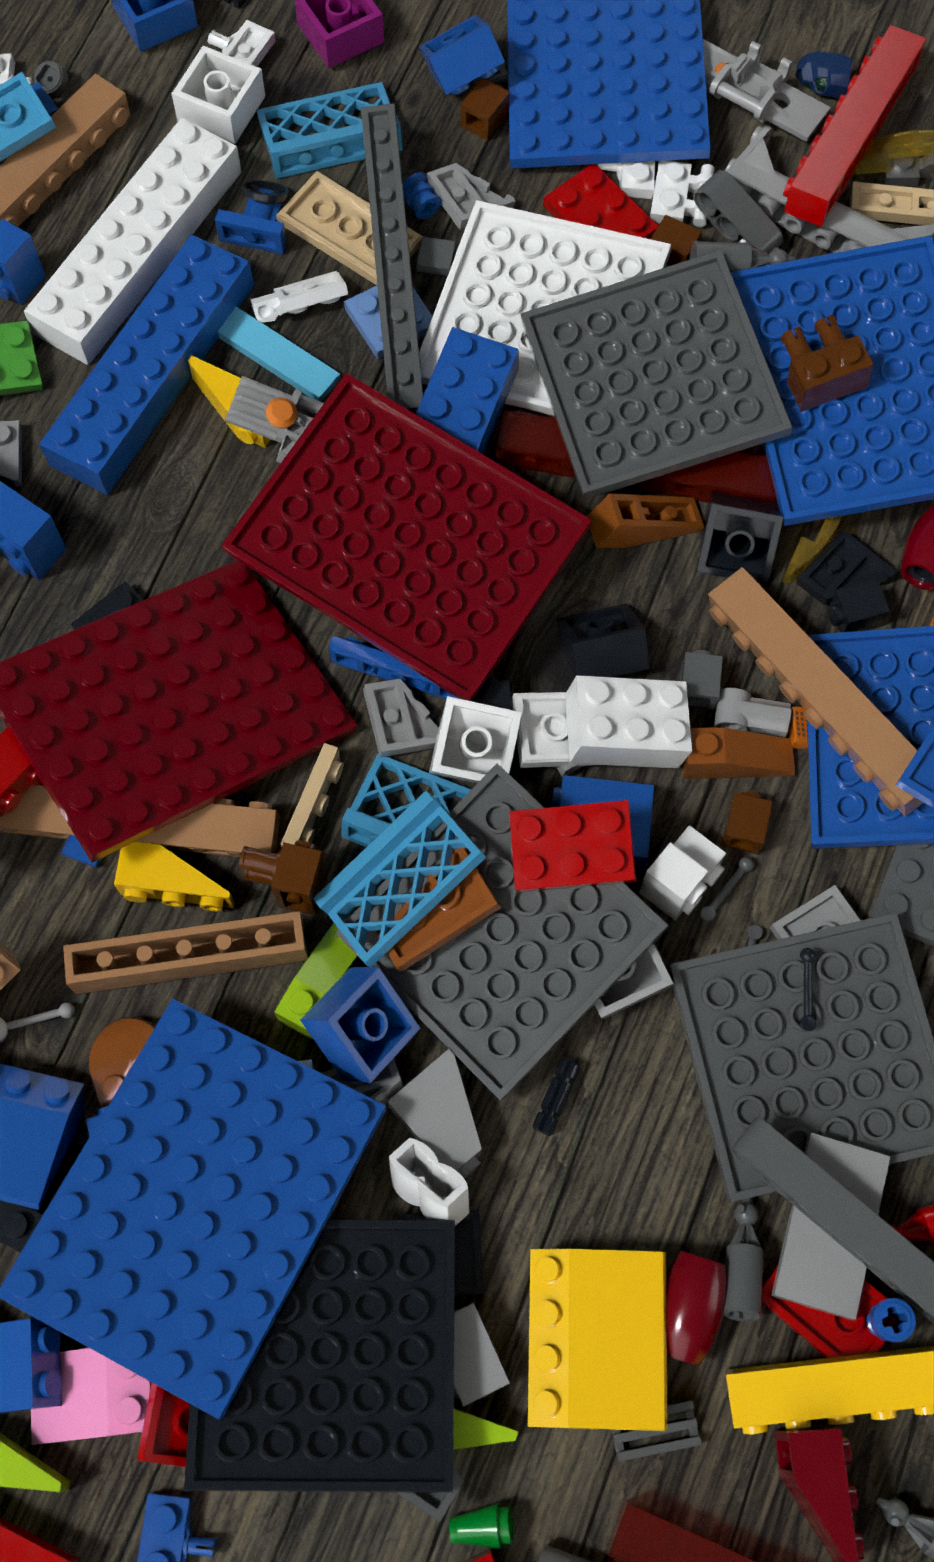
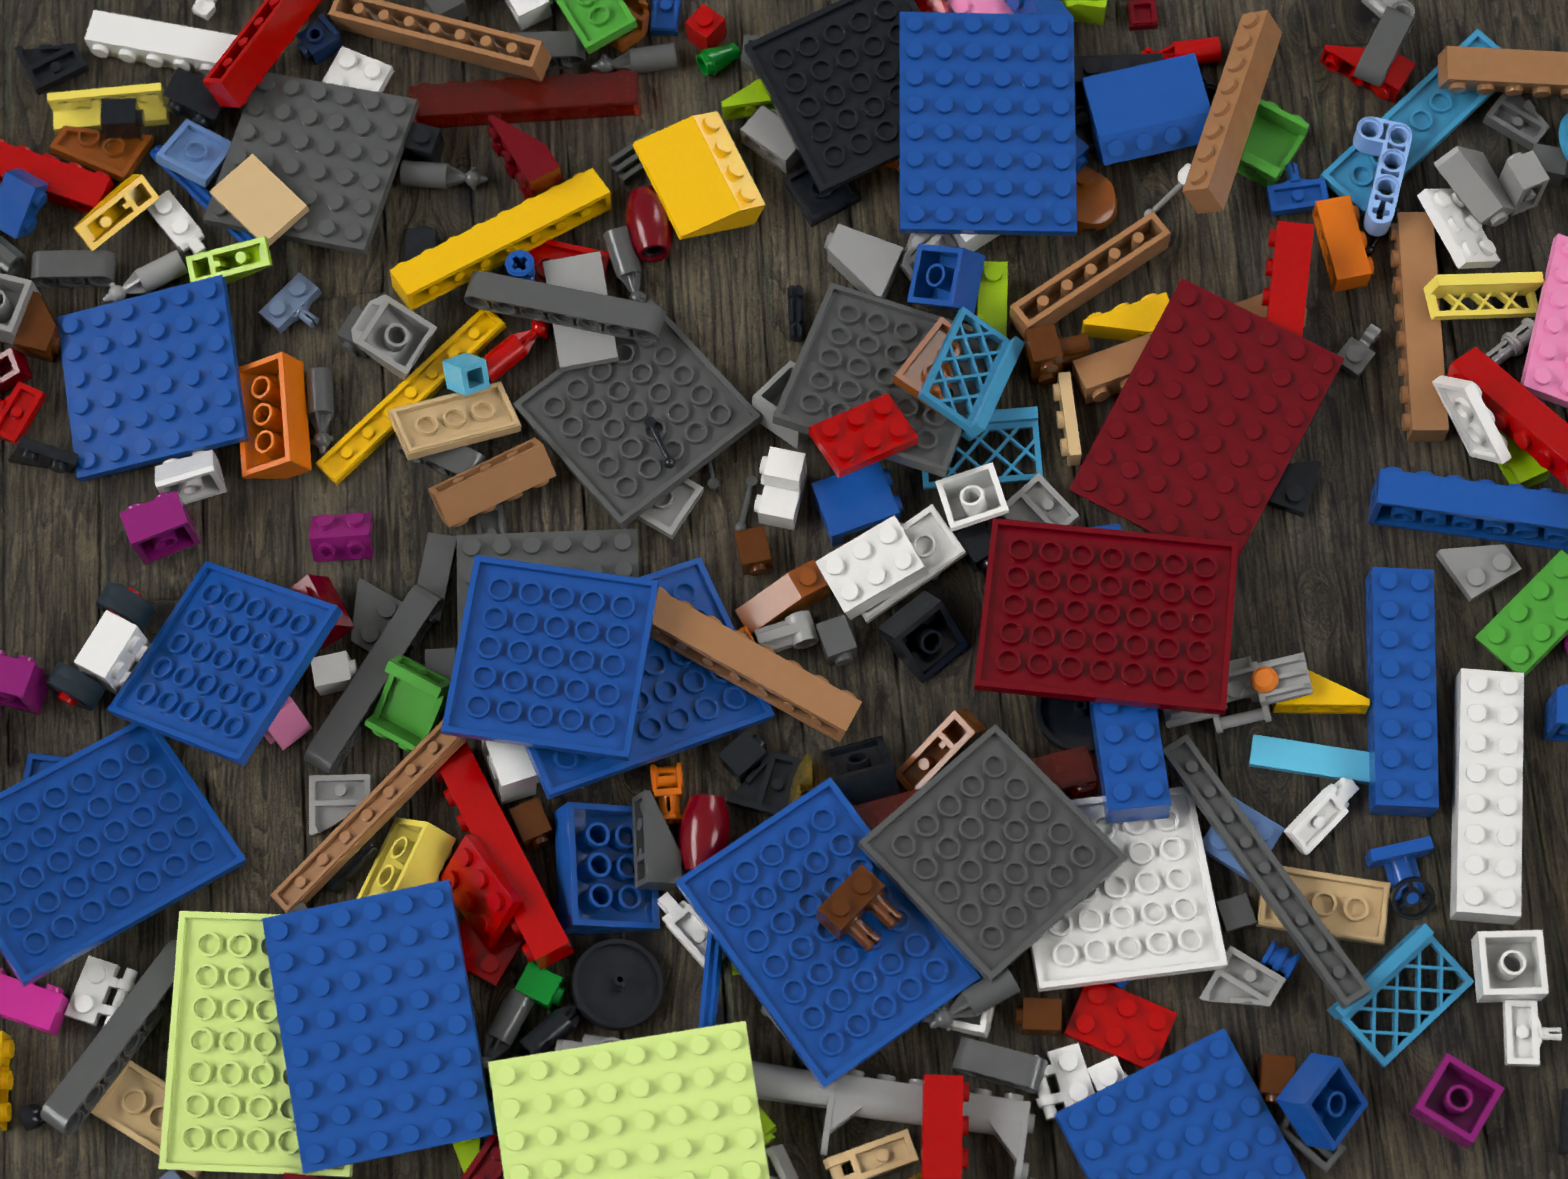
camera: 160 degrees right, 0 degrees up
white brick [389,1138,469,1226] -> none

